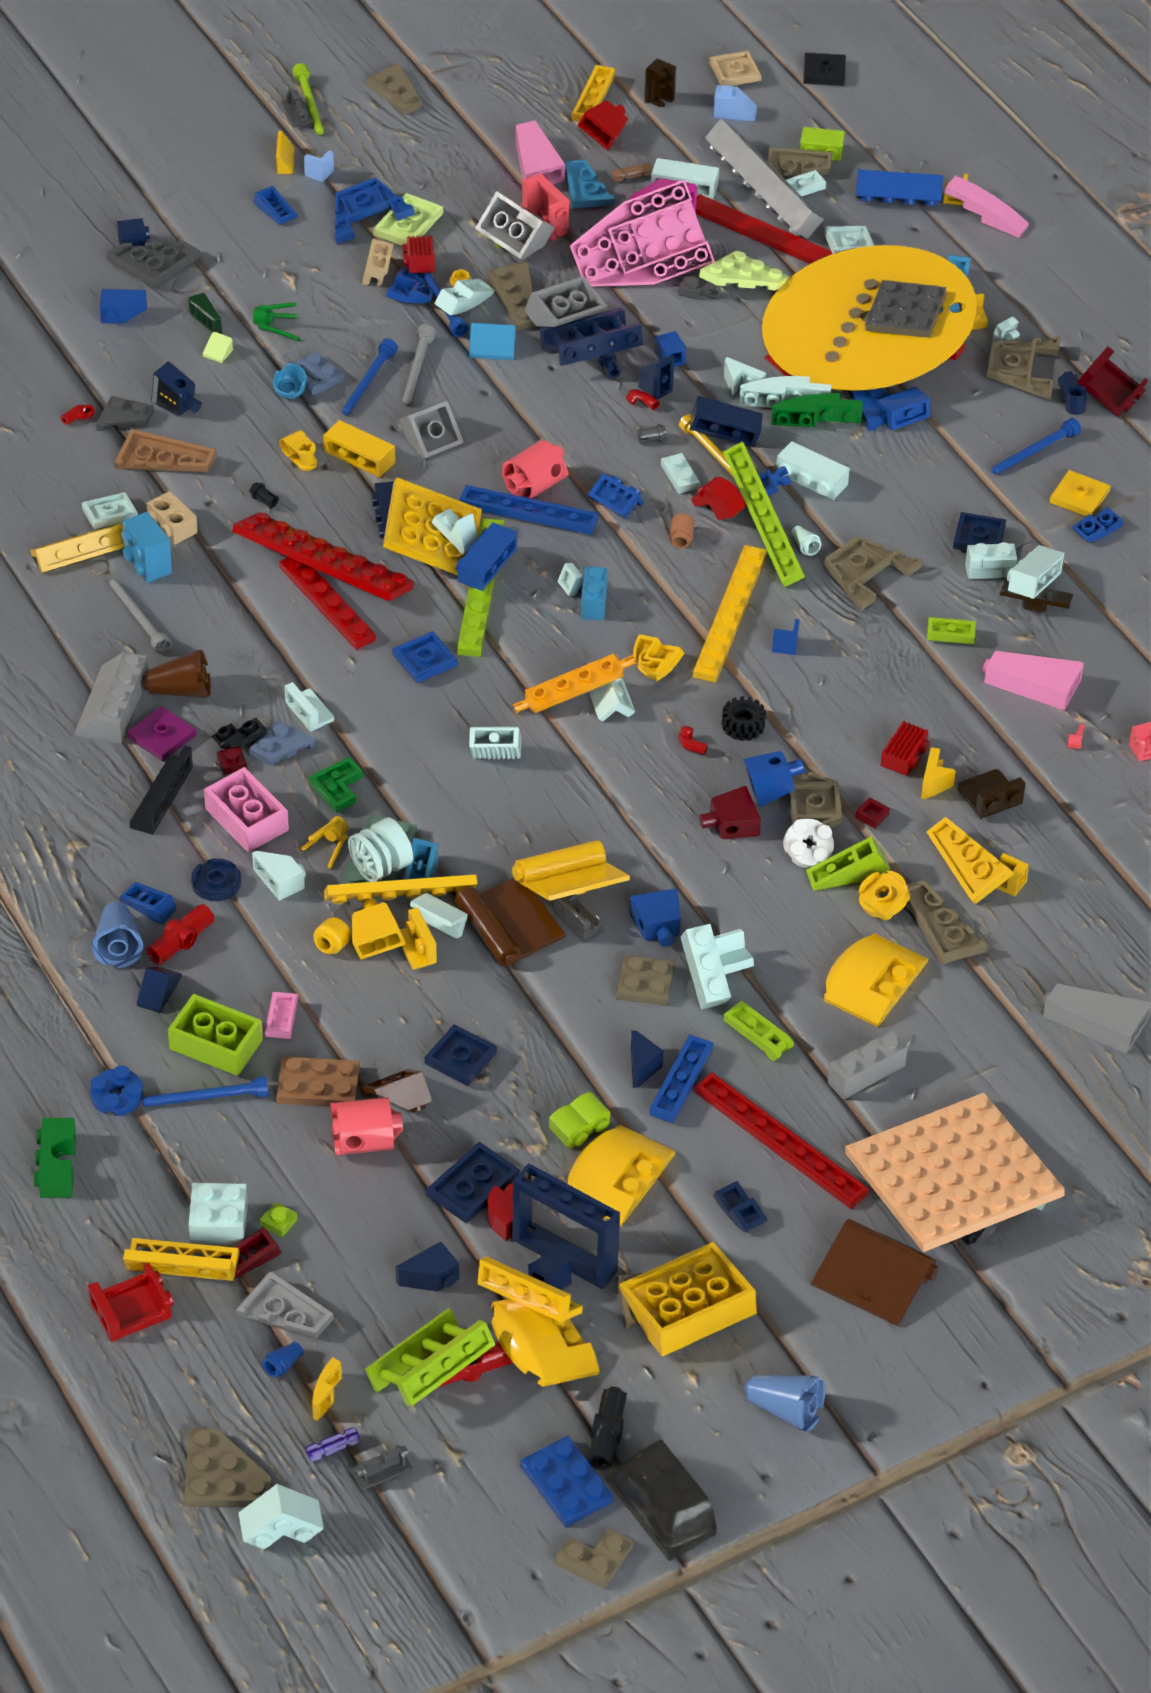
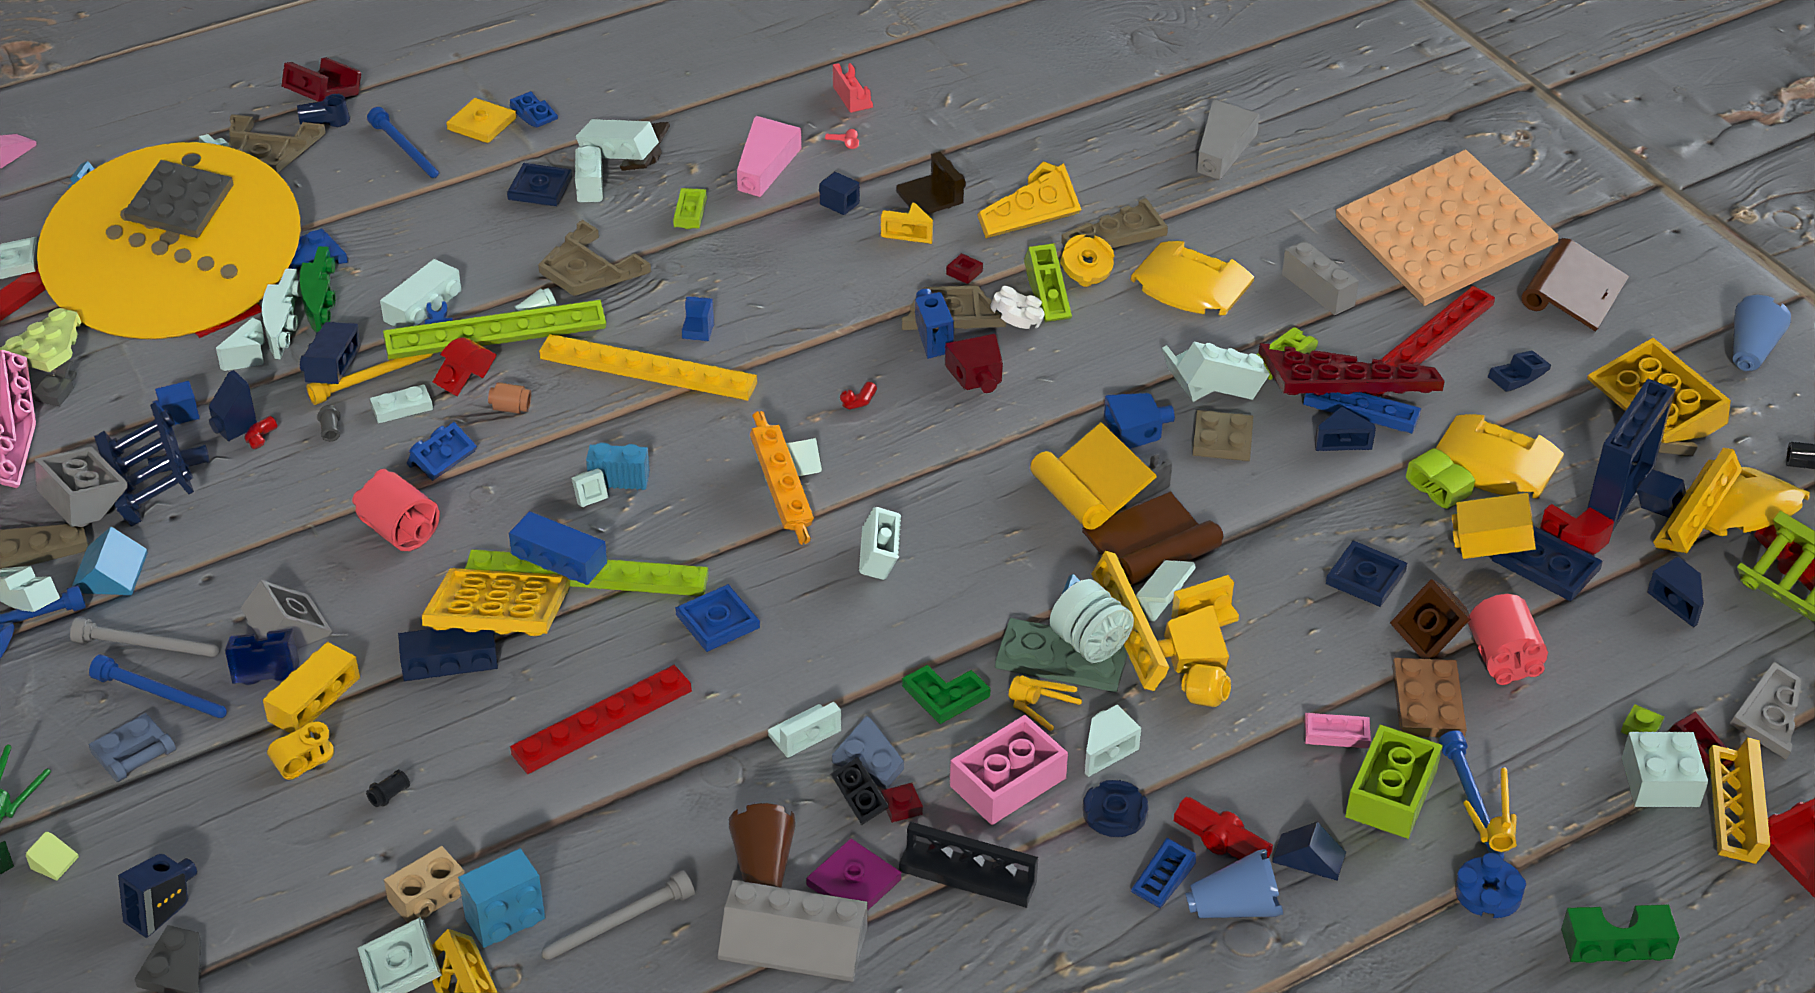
camera: 90 degrees left, 5 degrees down
medium nougat wing [114,429,217,472] -> none
red plate [232,512,414,601] -> none
dark azure hair [272,363,307,399] -> none
light aqua slope [431,509,478,554] -> none
blue plate [459,485,599,535] -> none
yellow brick [633,634,684,681] -> none
black tyre [722,696,766,741] -> none
blue panel [878,387,930,431] -> none
red brick [880,721,930,776] -> none
none -> clear blue brick [225,629,300,685]
none -> dark blue brick [819,172,860,215]
none -> dark red wing [1258,343,1445,395]
none -> yellow brick [1452,493,1536,559]
none -> yellow plant [1463,768,1517,852]

